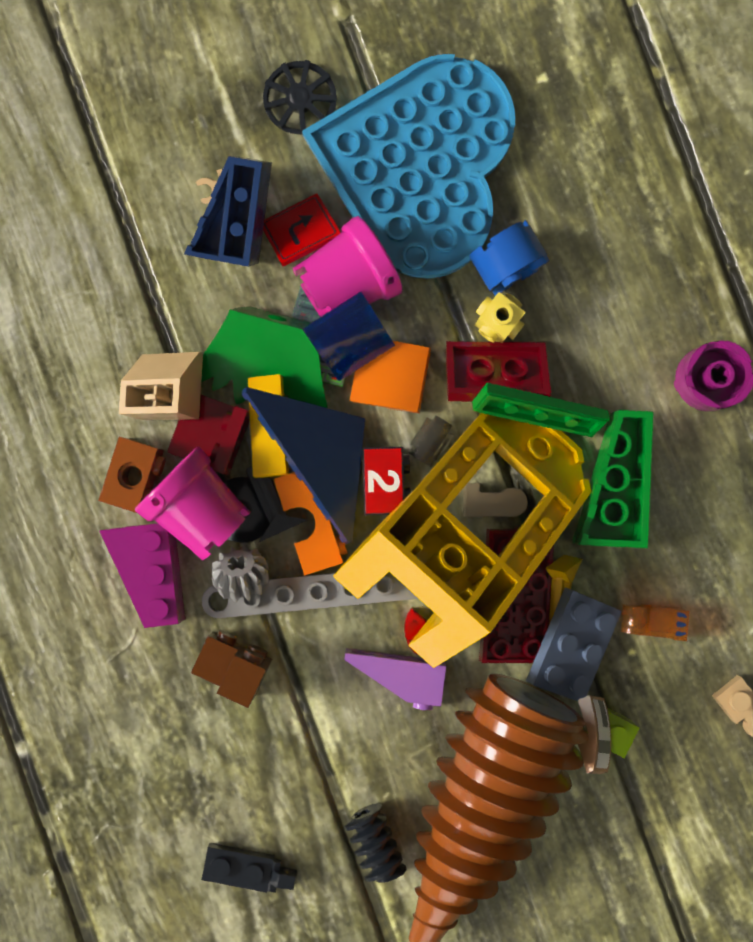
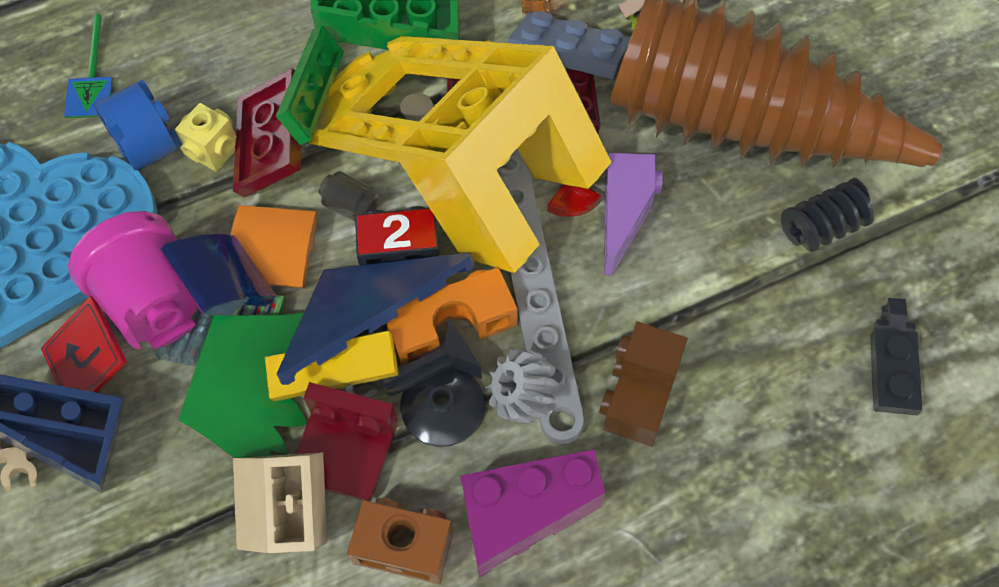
camera: 90 degrees left, 25 degrees down
dark pink piece [135,447,250,561] -> none
none -> piece [64,13,113,119]

